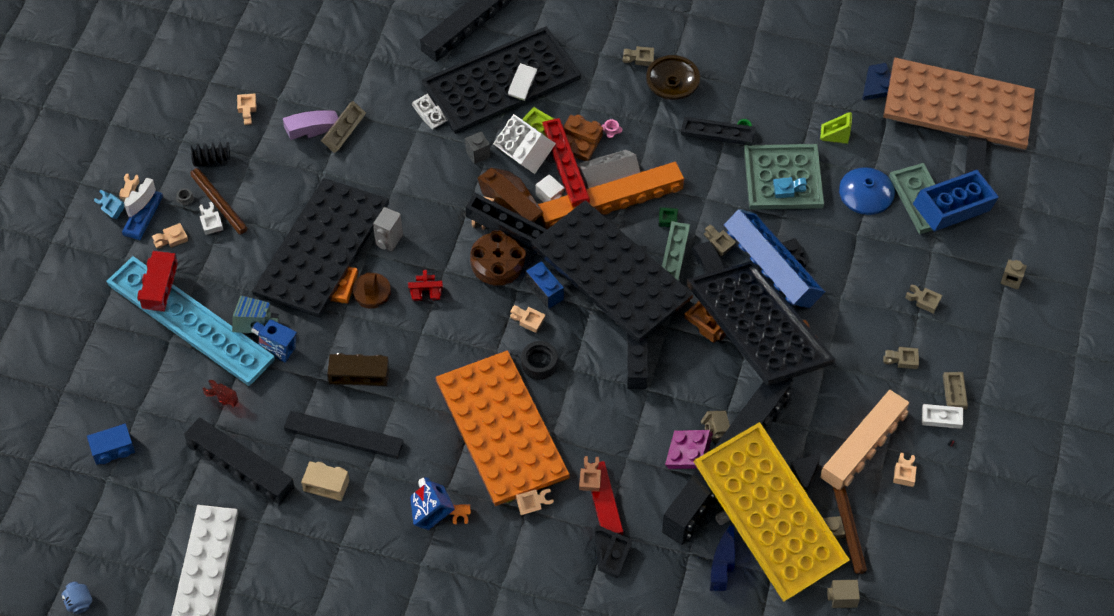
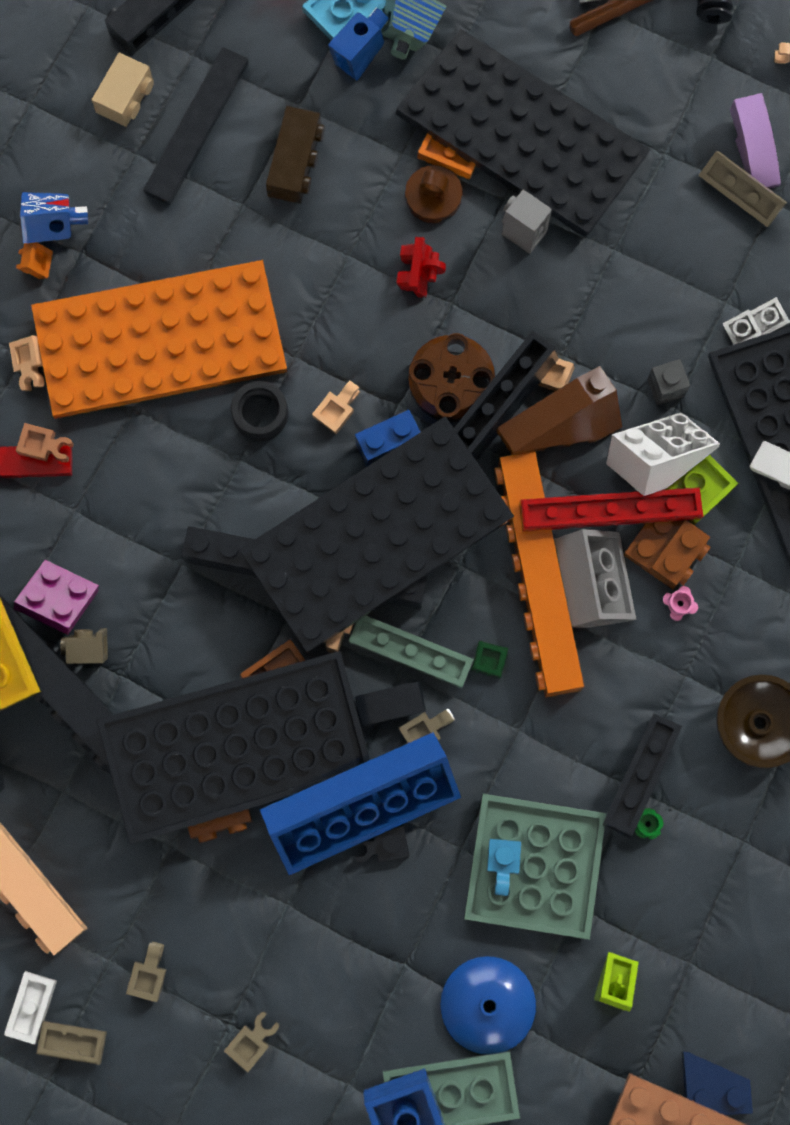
camera: 100 degrees right, 20 degrees up
white brick [536,175,564,202] -> none

